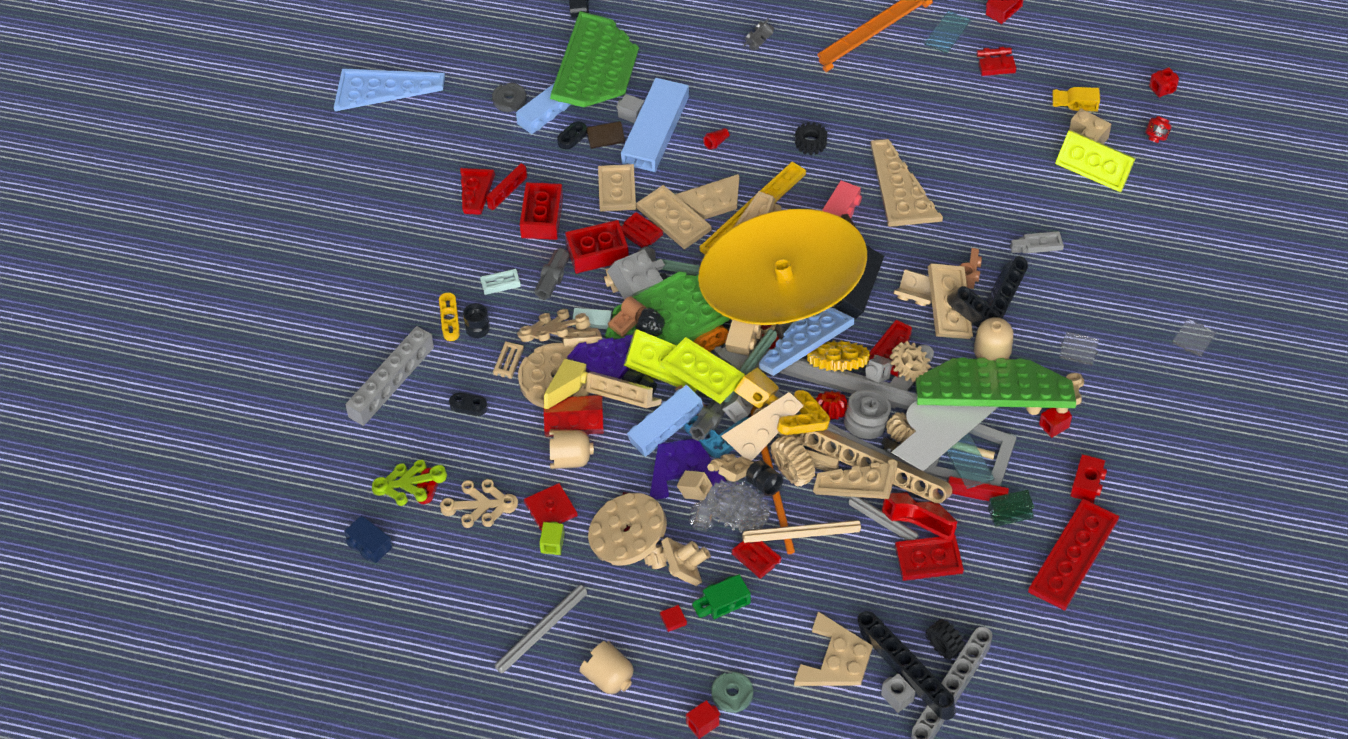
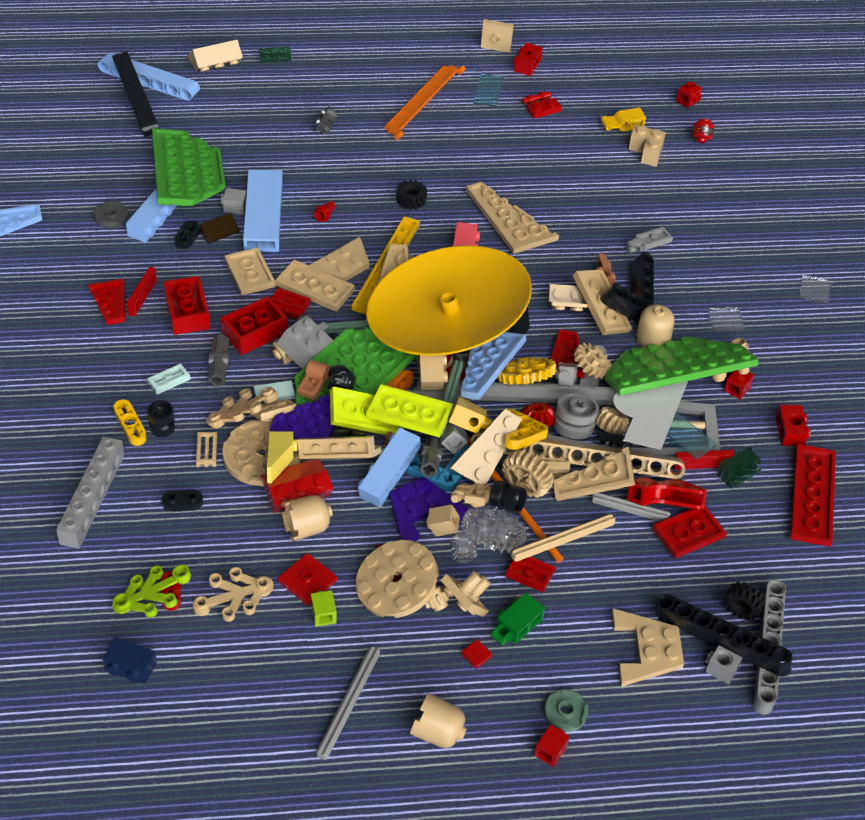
camera: 25 degrees left, 5 degrees down
neon yellow plate [1055,130,1136,192] -> none

